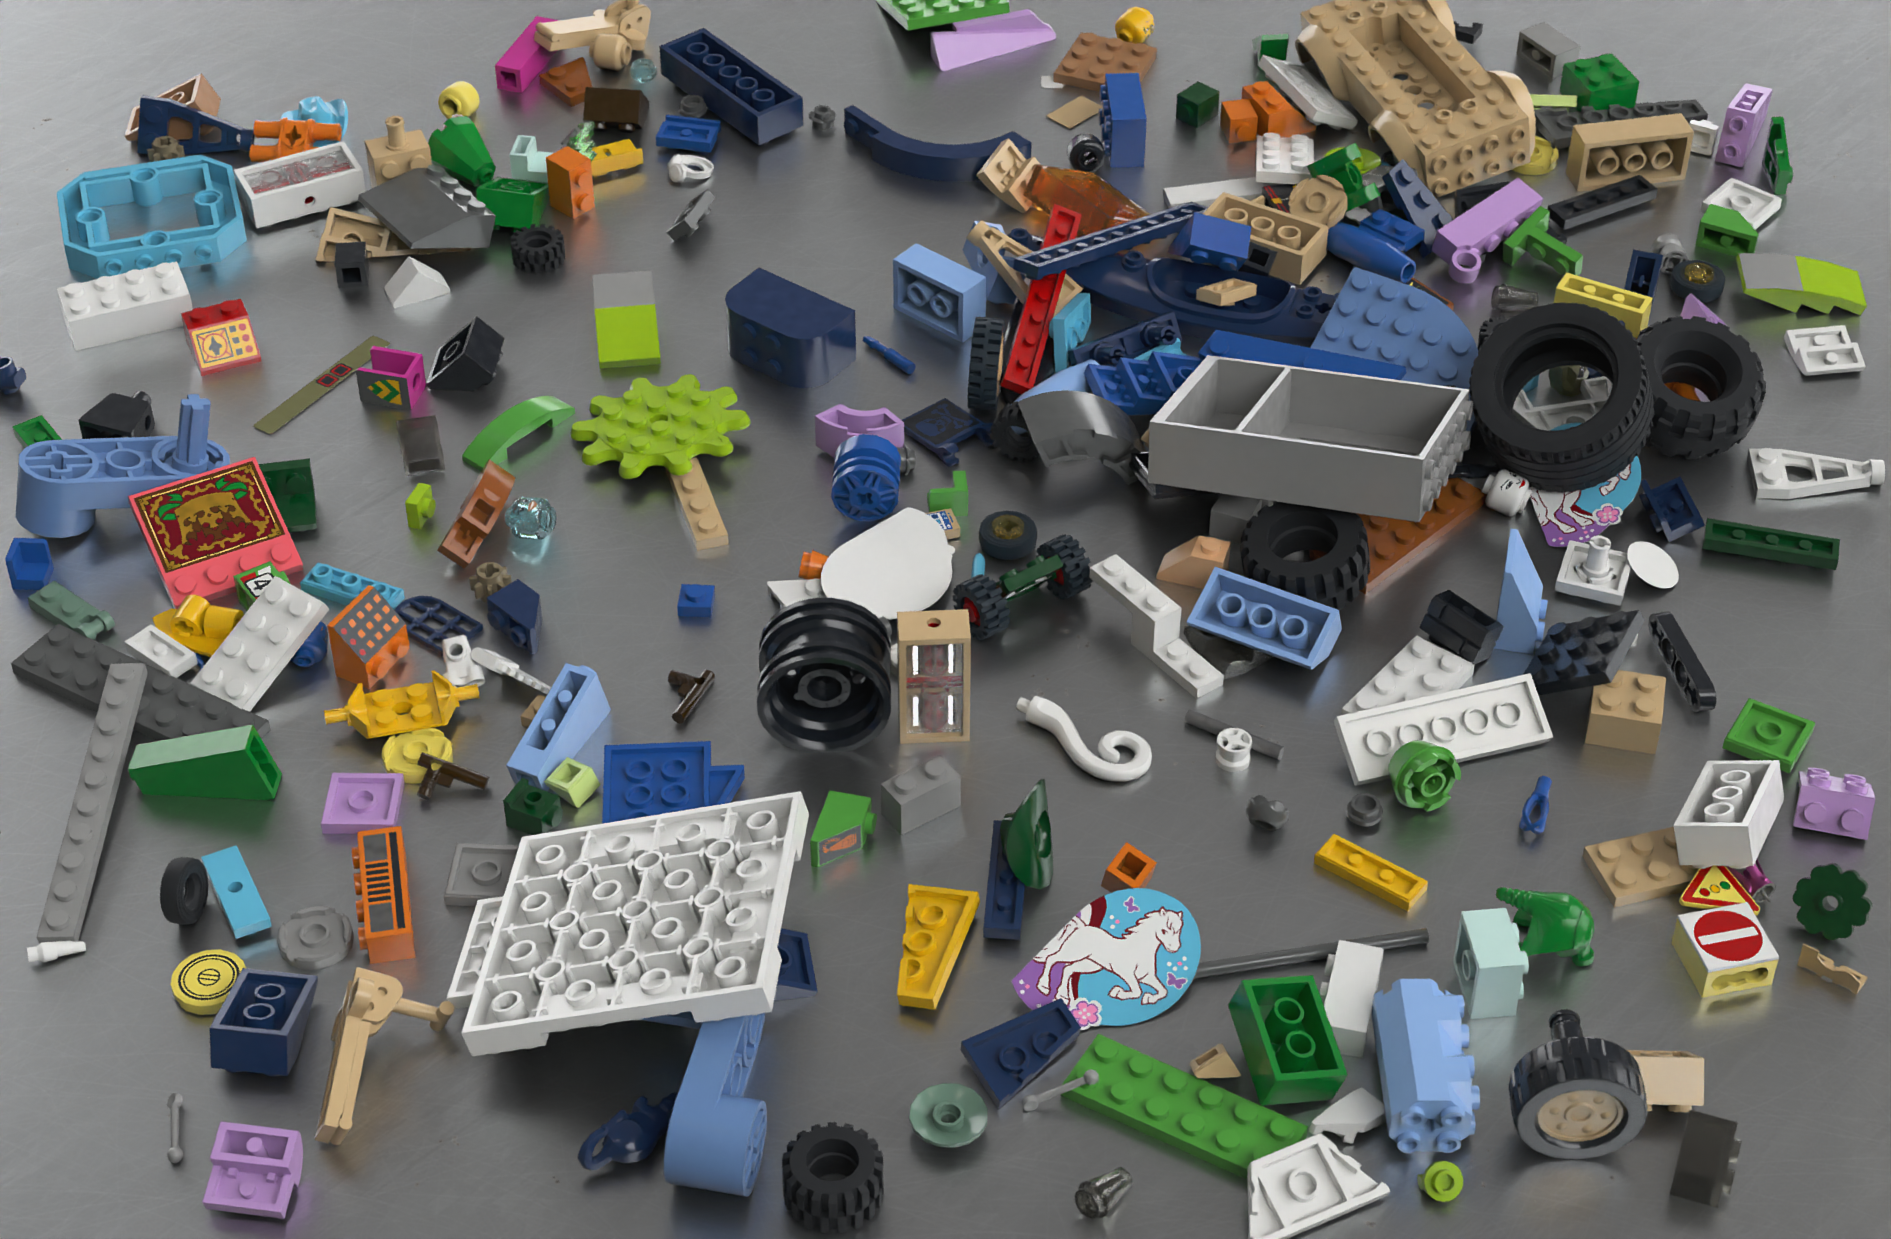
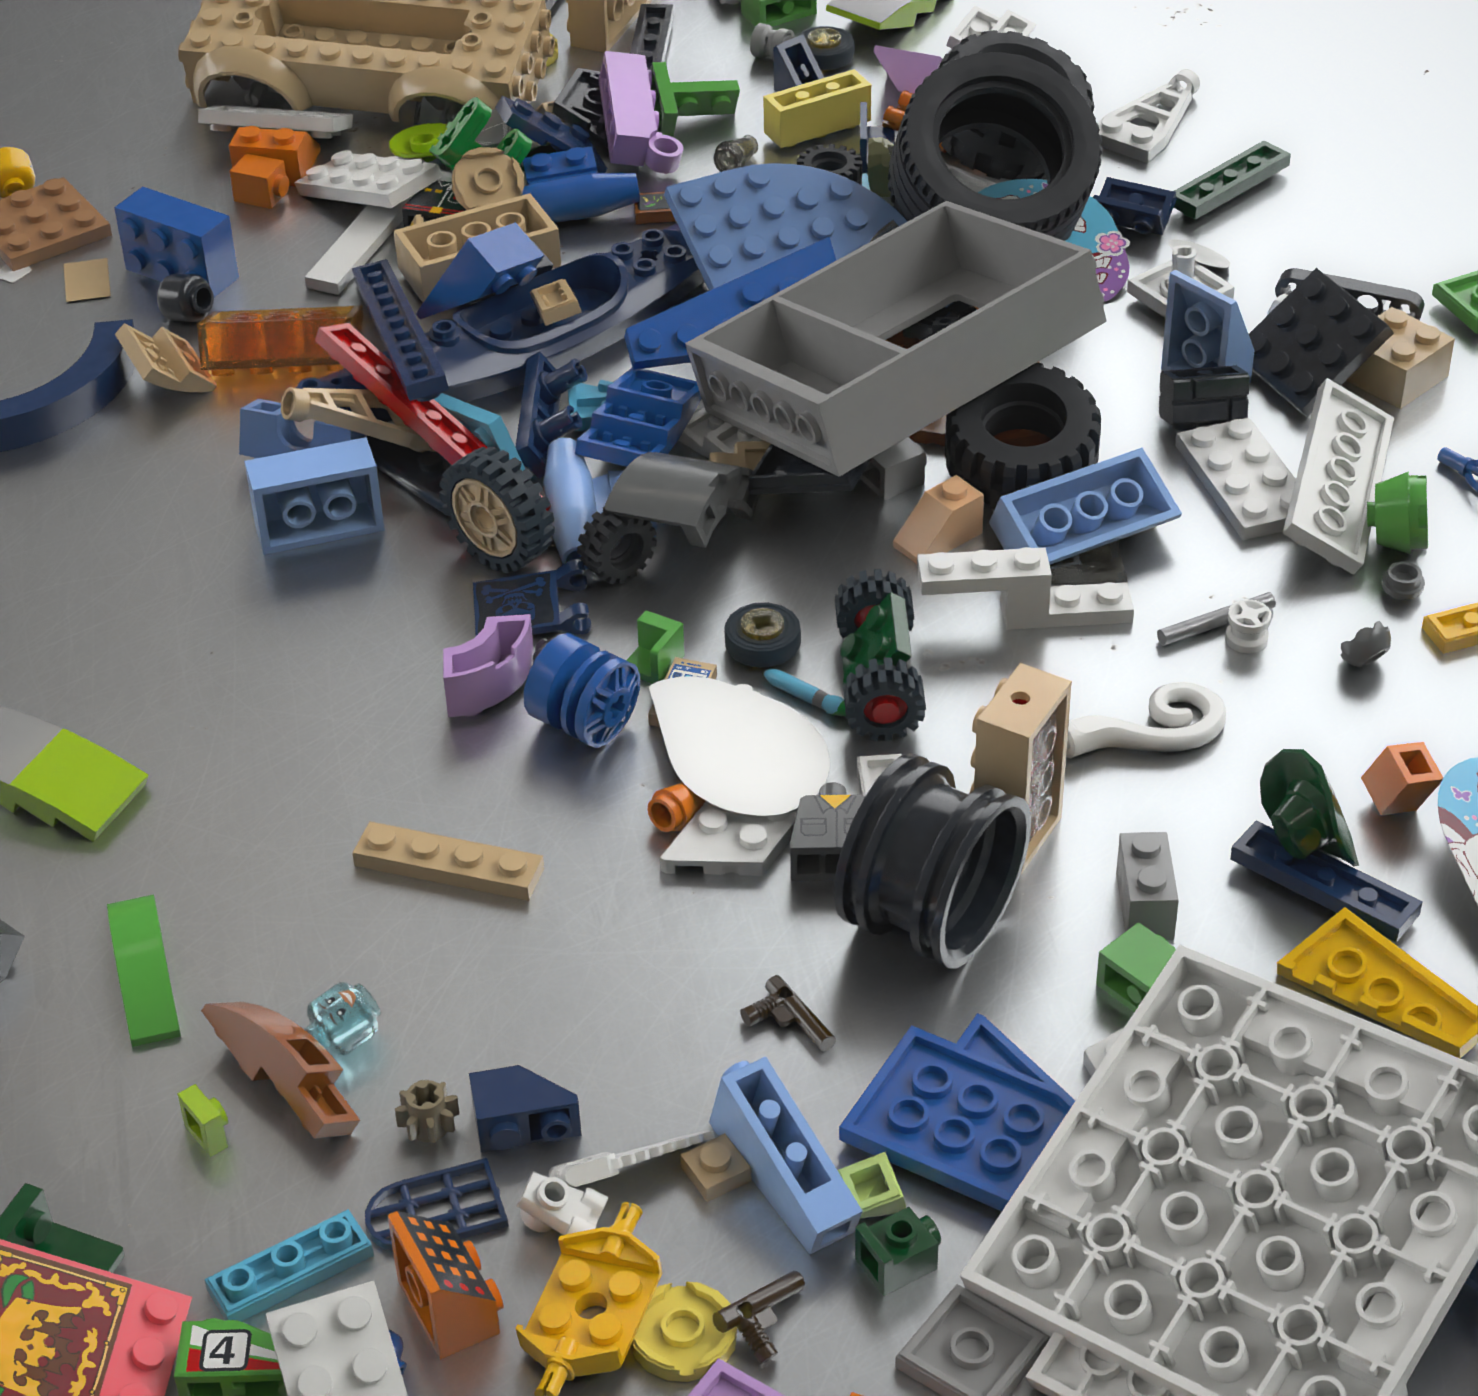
camera: 55 degrees left, 0 degrees up
clear smoke piece [396,415,445,476] -> none
lime plate [570,374,750,479] -> none
blue plate [677,584,715,618] -> none
dark blue brick [725,267,856,388] -> none
blue piece [862,336,916,374] -> none
dark green brick [1176,81,1220,128] -> none
green slope [1252,34,1289,70] -> none

